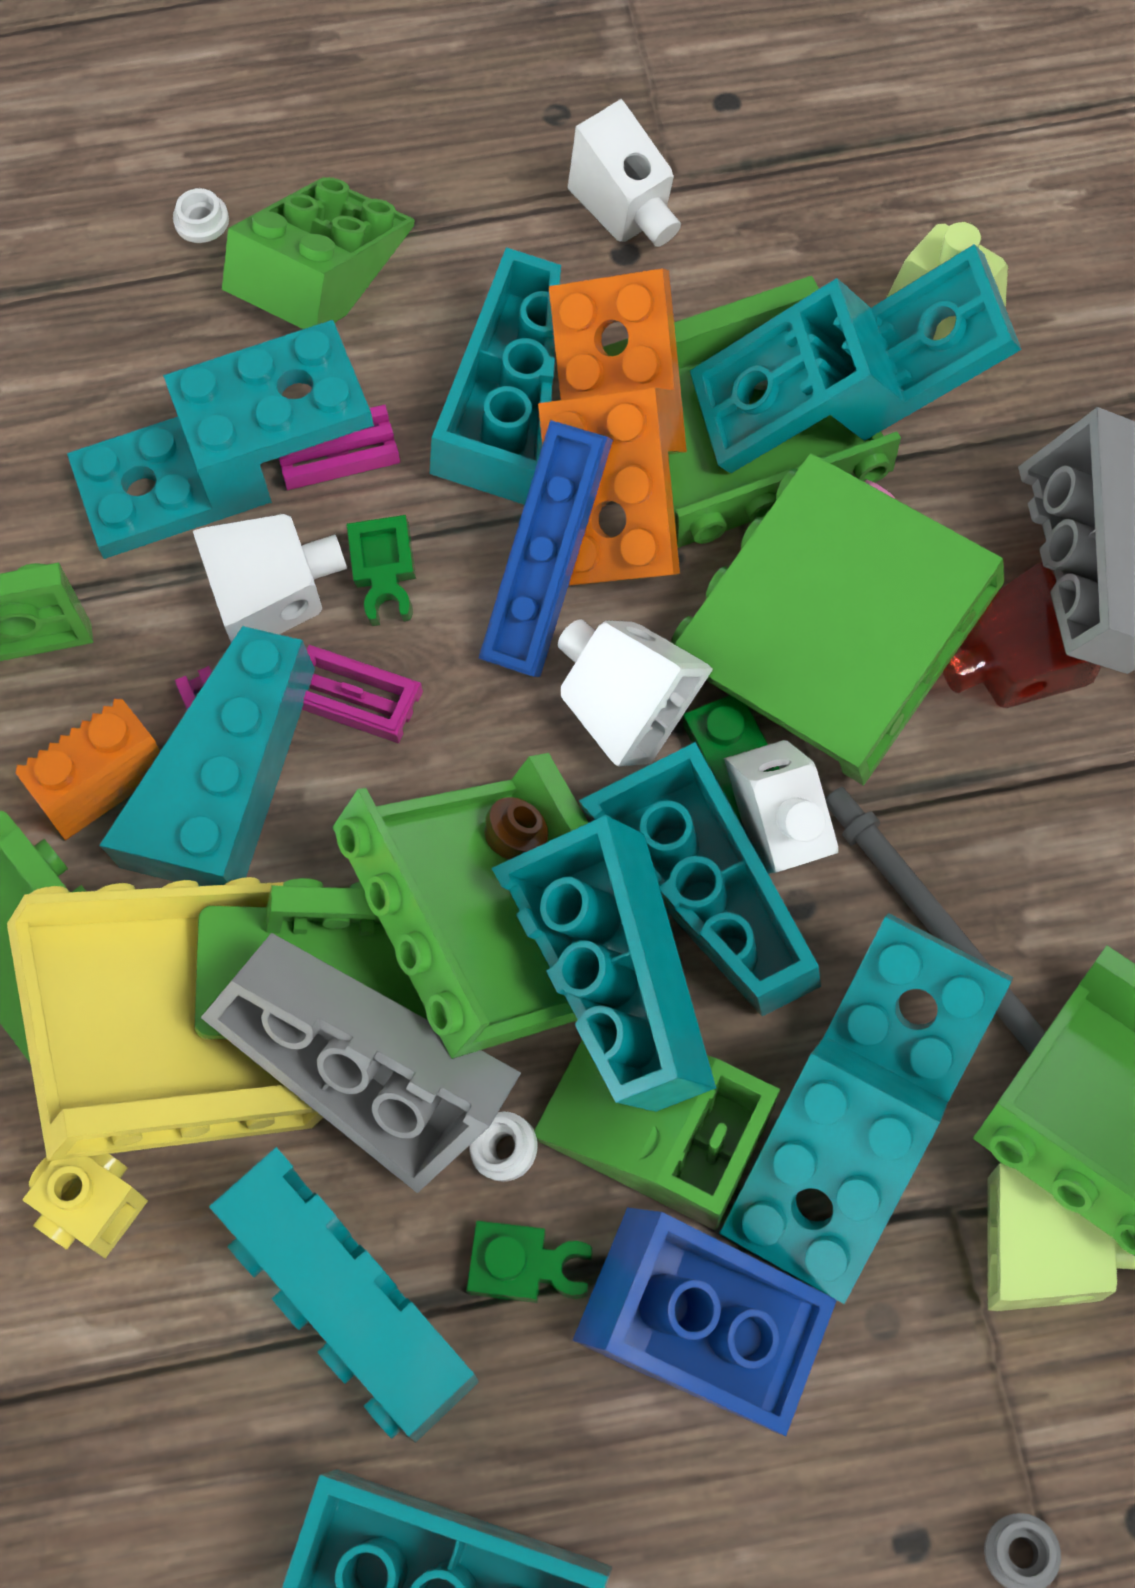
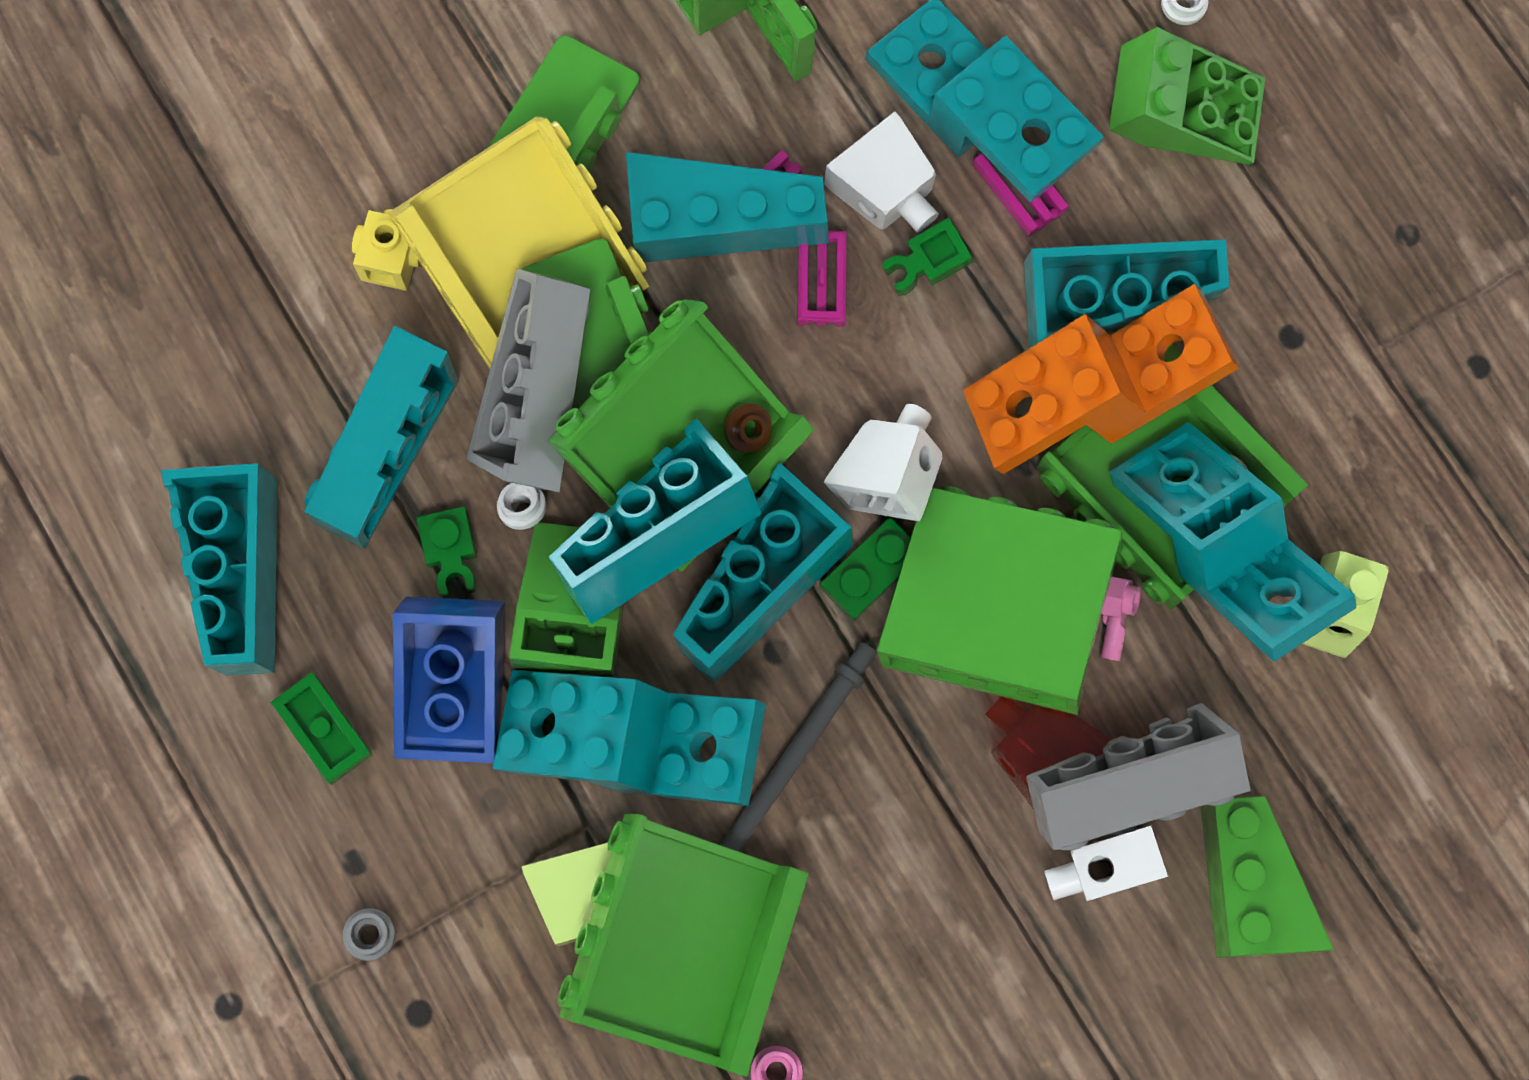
camera: 60 degrees right, 10 degrees up
orange brick [15,698,160,841] -> none
blue tile [478,420,613,677] -> none
white torso [568,99,681,247] -> none
white torso [724,740,838,874] -> none
none -> green plate [270,672,373,786]

